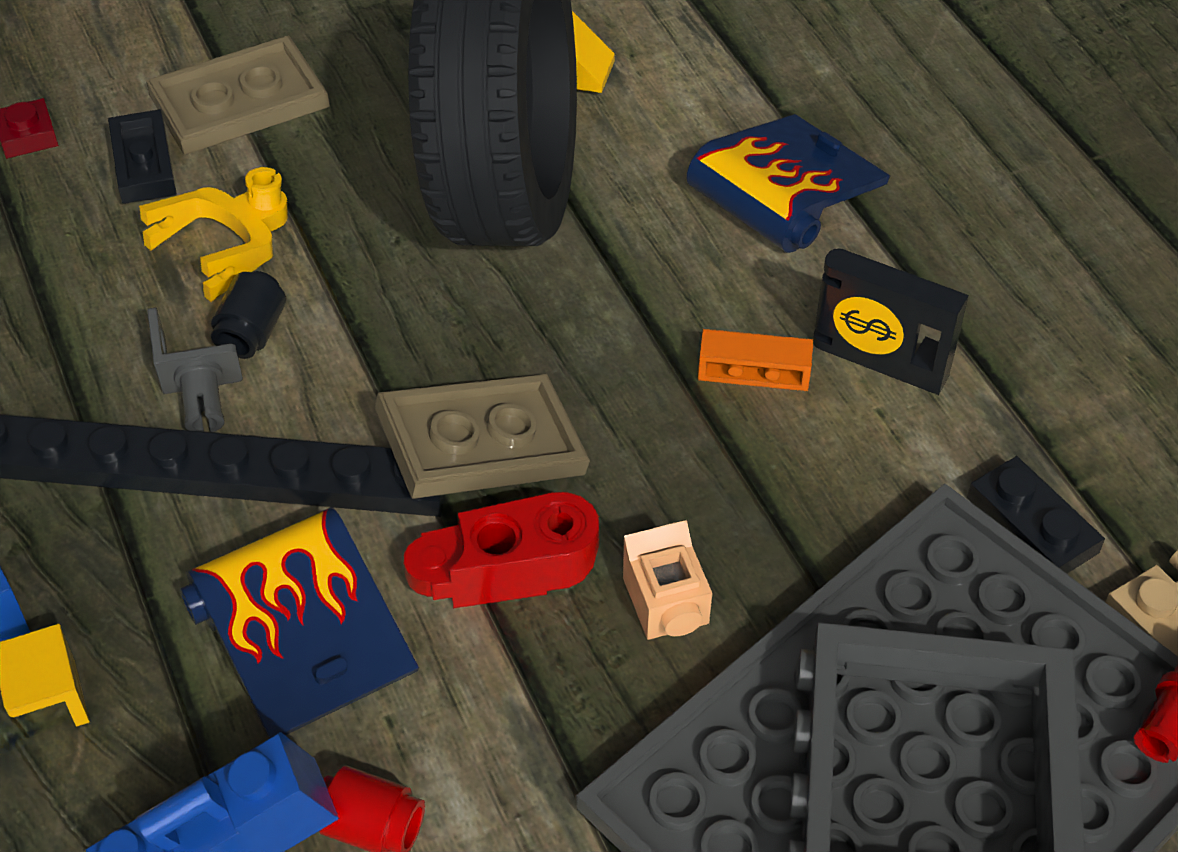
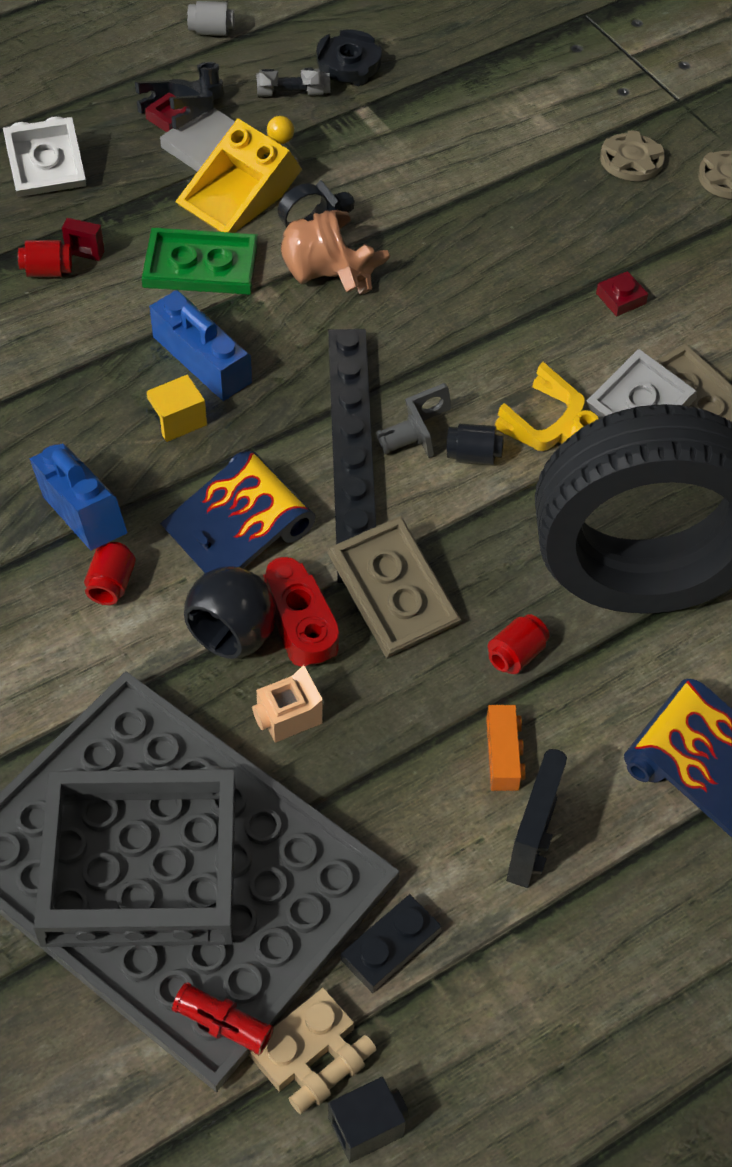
camera: 80 degrees right, 5 degrees up
black plate [108,109,177,204] -> none
none -> black wheel [184,566,277,659]
none -> red brick [488,614,550,674]
none -> light grey plate [586,349,697,418]

